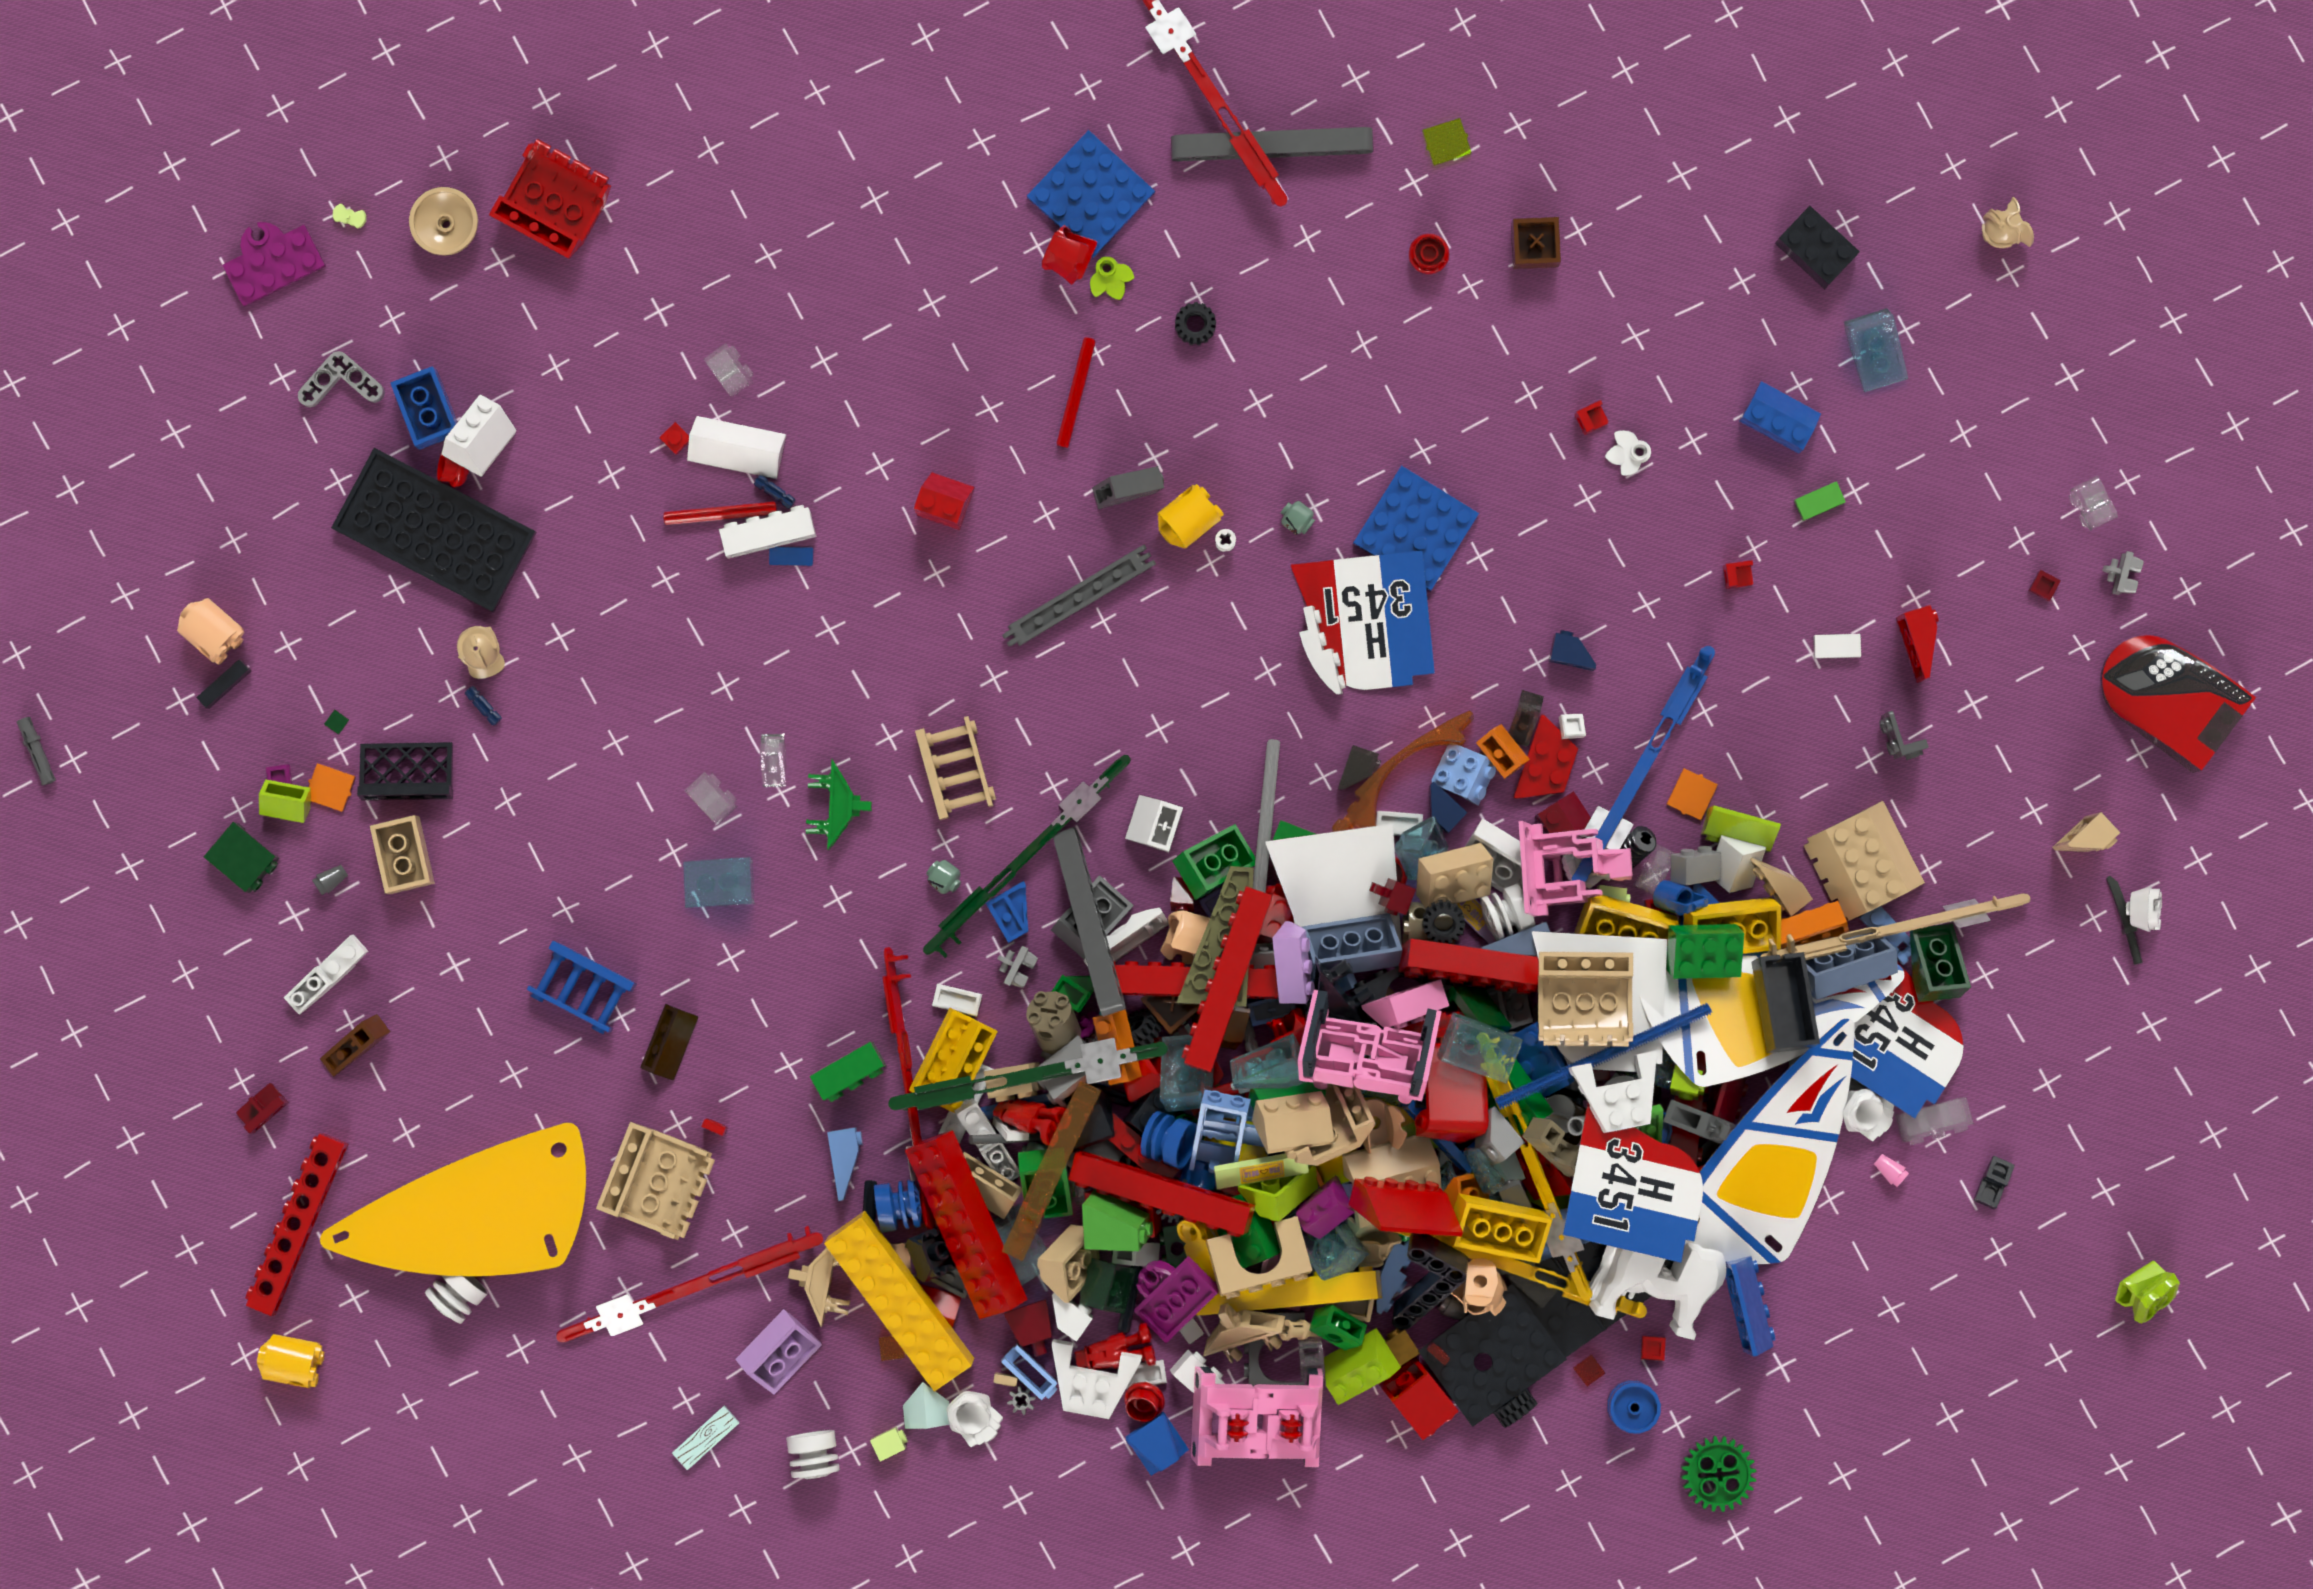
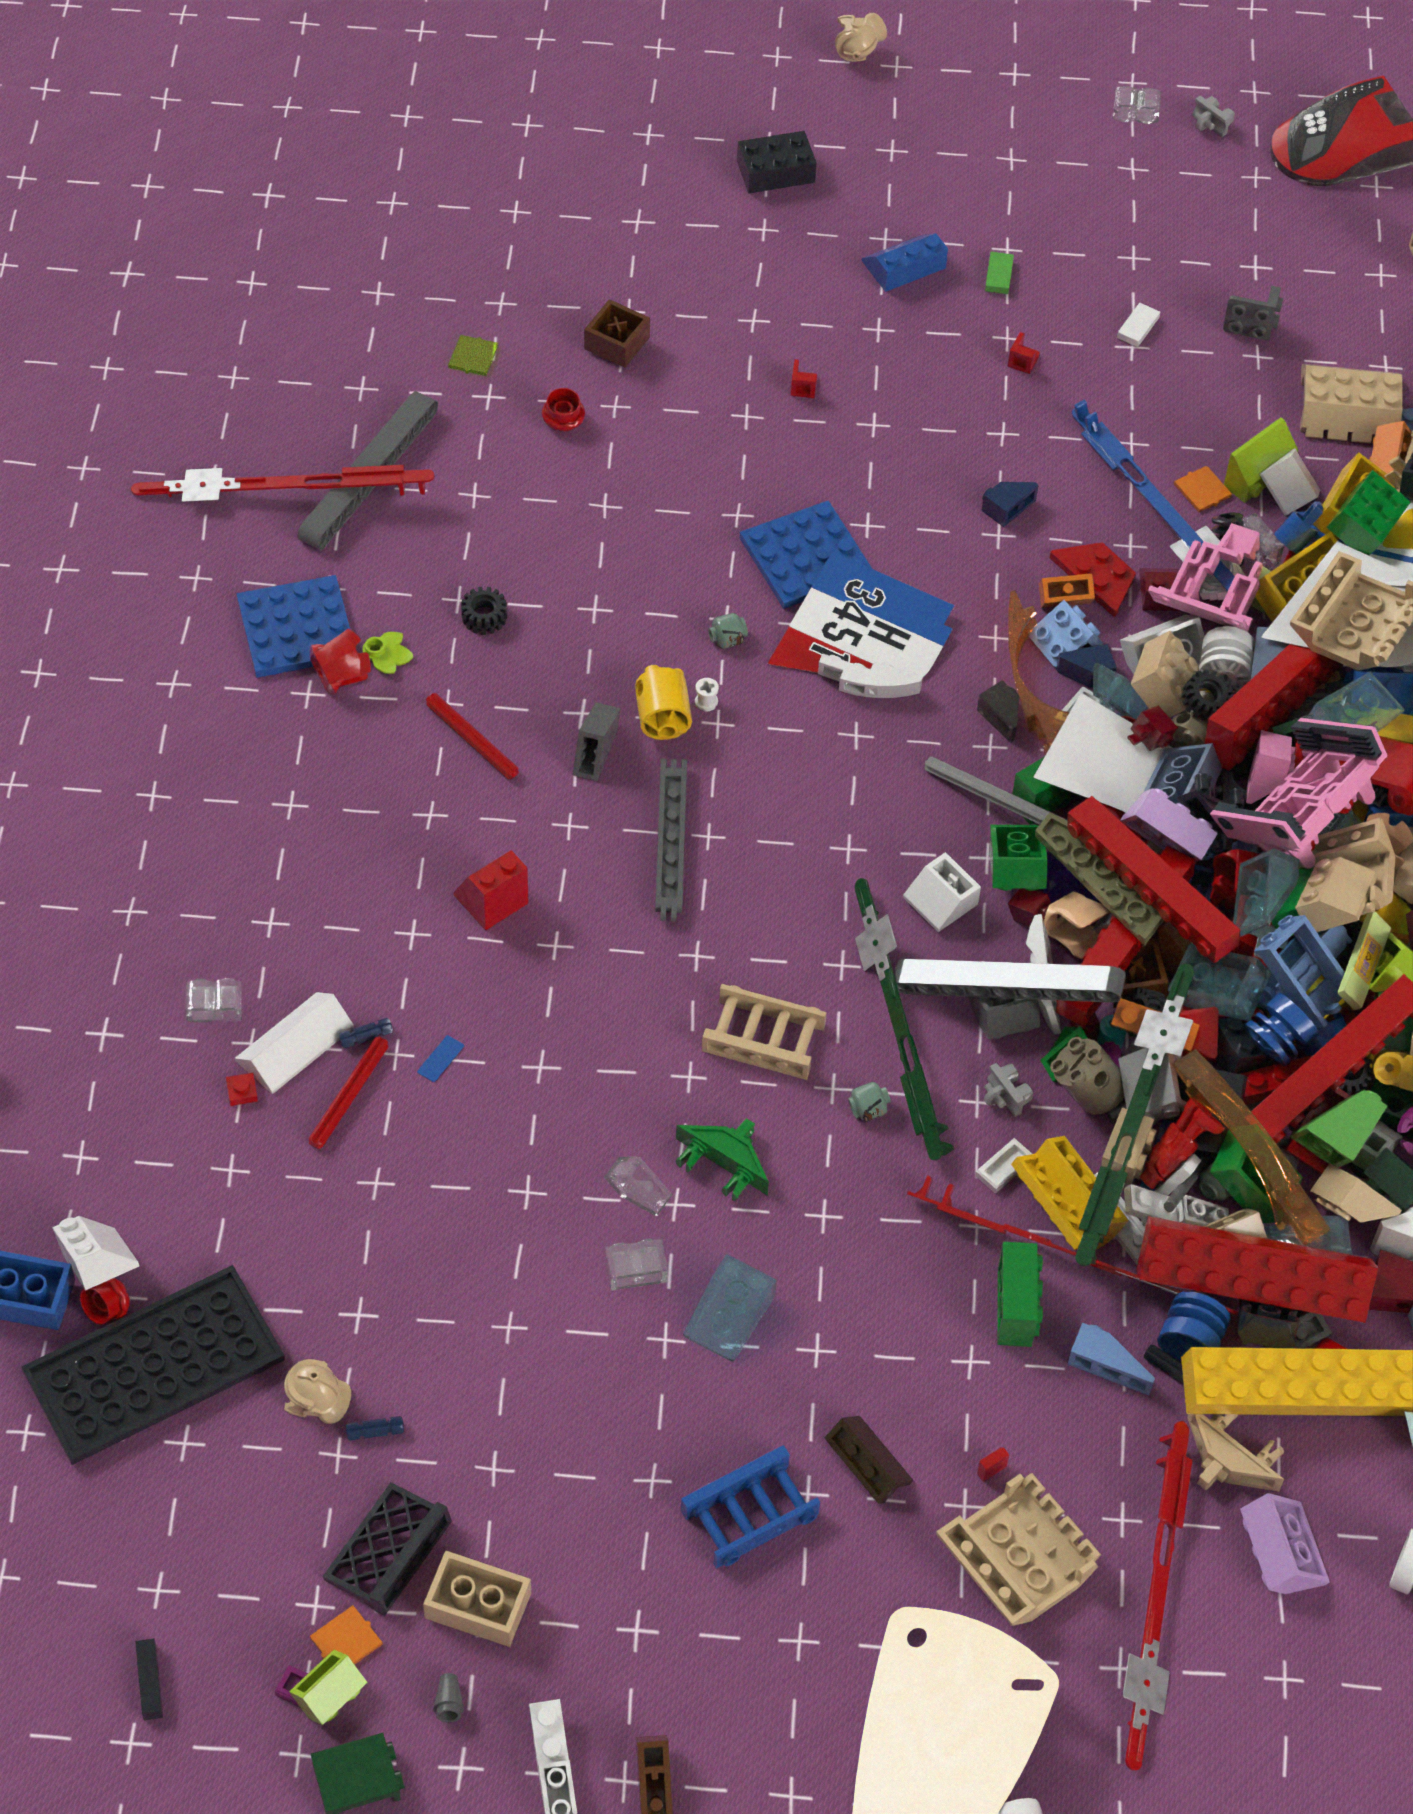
camera: 60 degrees left, 30 degrees down
light nougat cylinder [177,598,244,665] -> none
dark green sticker [324,709,349,735] -> none
light aqua tile [672,1405,740,1470] -> none
white brick [719,505,817,559] -> none
clear orange tile [879,1336,905,1361] -> none
blue wing [985,881,1028,943] -> none
clear smoke slope [1508,690,1544,747] -> none
white tile [1559,714,1586,739] -> none
white plate [1605,431,1651,476] -> none
light grey brick [1671,846,1721,885] -> none
tan slope [1750,857,1813,916] -> none
clear light blue slope [1843,308,1908,392] -> none
red slope [1896,605,1939,683] -> none
dark red tile [2028,570,2061,601] -> none

